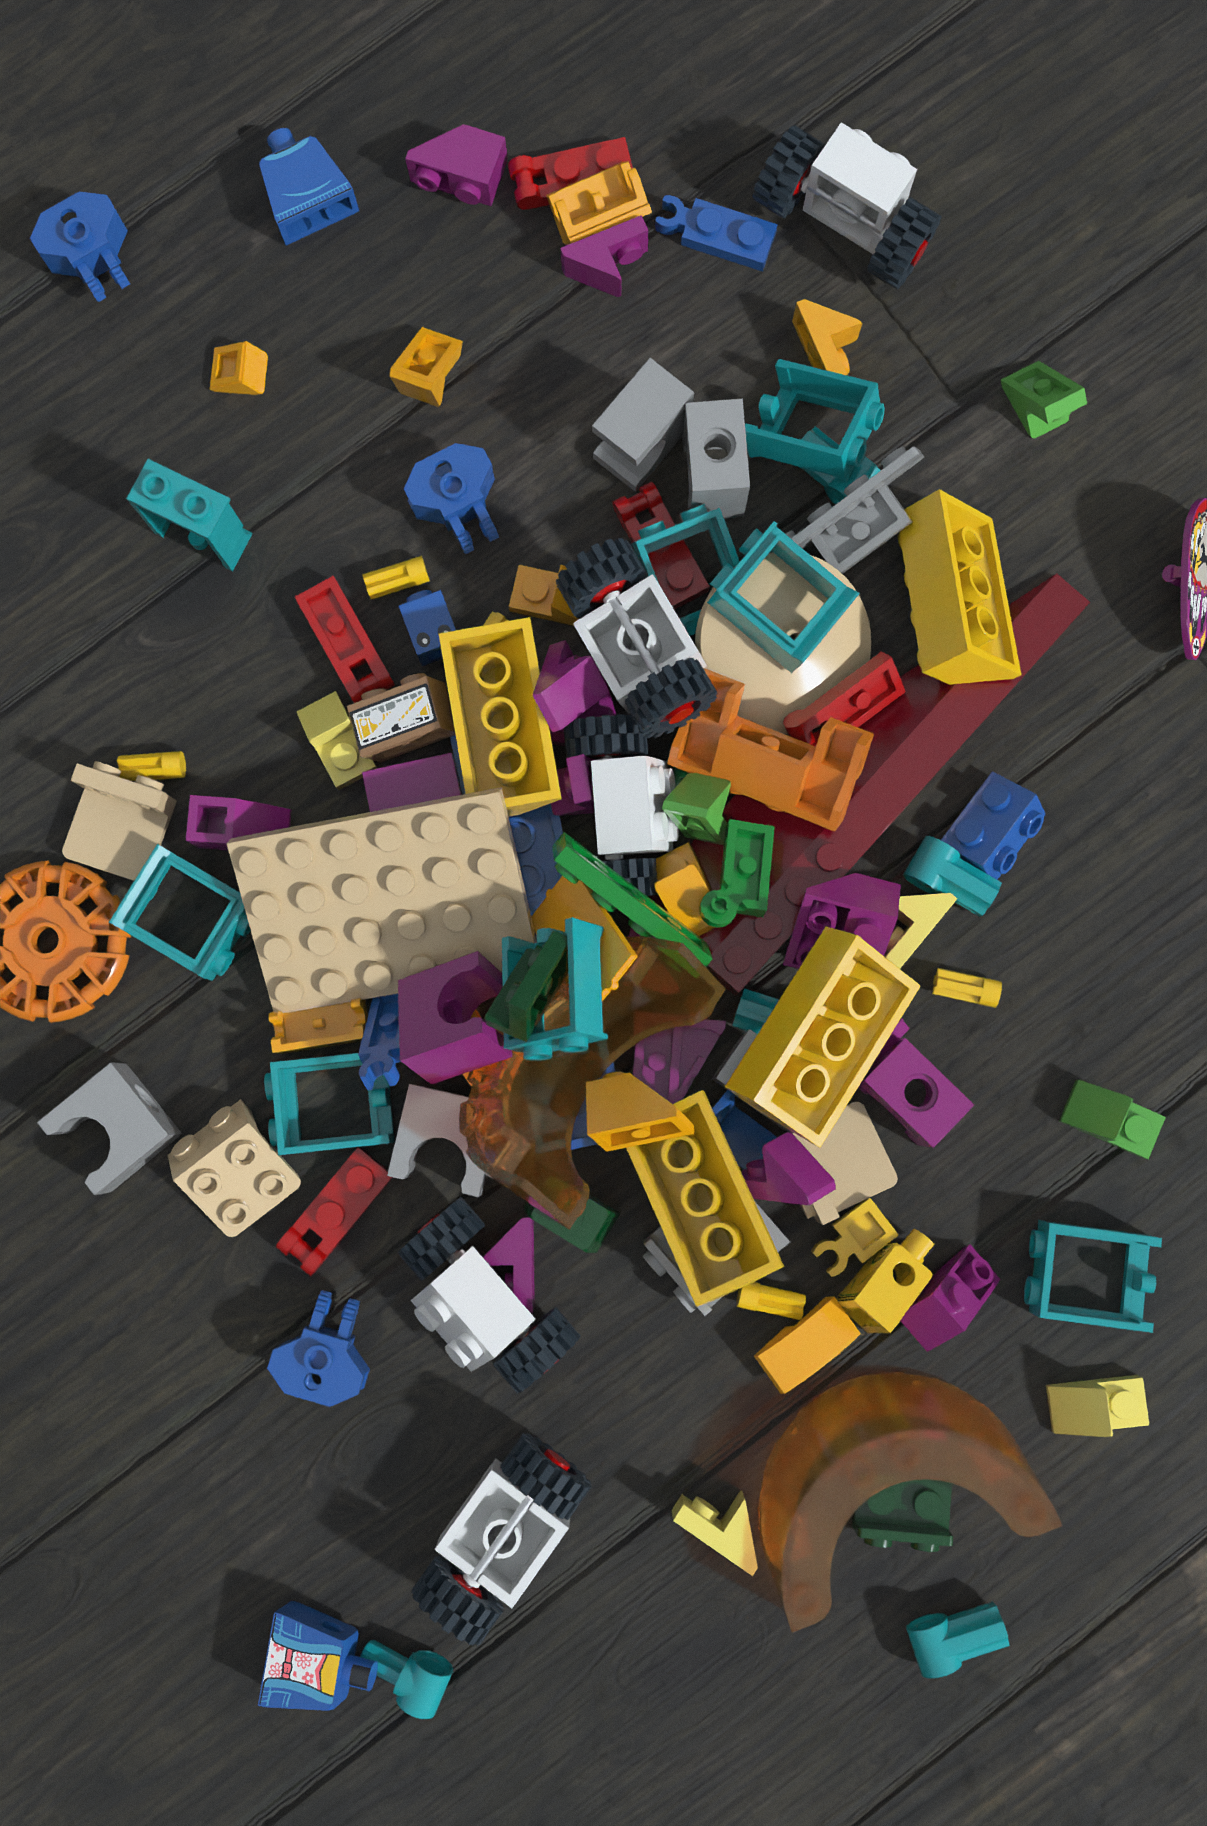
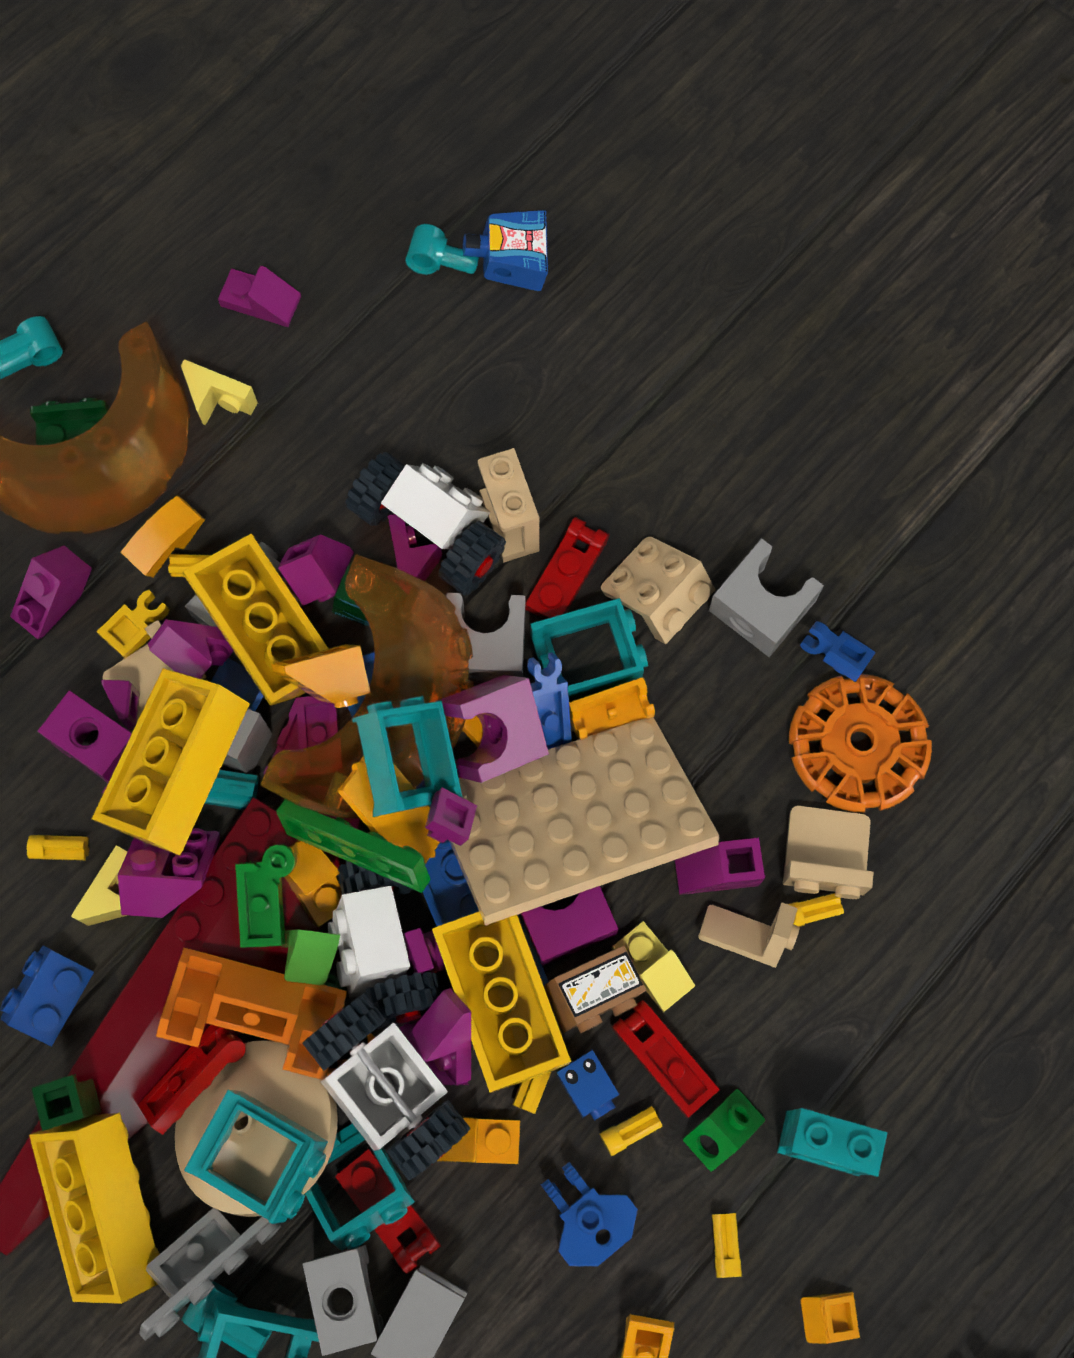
camera: 165 degrees right, 10 degrees down
teal window [109,844,251,981] -> none
blue hinge [267,1290,370,1407] -> none
brick [411,1433,592,1646] -> none
dark green bracket [485,930,568,1042] -> none
yellow torso [836,1229,935,1333] -> none
teal piece [903,836,1002,917] -> none
none -> dark green brick [31,1074,102,1131]
none -> magenta slope [101,680,140,729]
none -> magenta slope [218,265,301,327]
none -> magenta slope [278,534,354,605]
none -> magenta tile [425,787,477,846]
none -> tan panel [478,448,539,563]
none -> green bracket [683,1089,765,1172]
none -> tan bracket [698,903,800,968]
none -> yellow piece [712,1213,742,1278]
none -> blue plate [800,621,876,682]

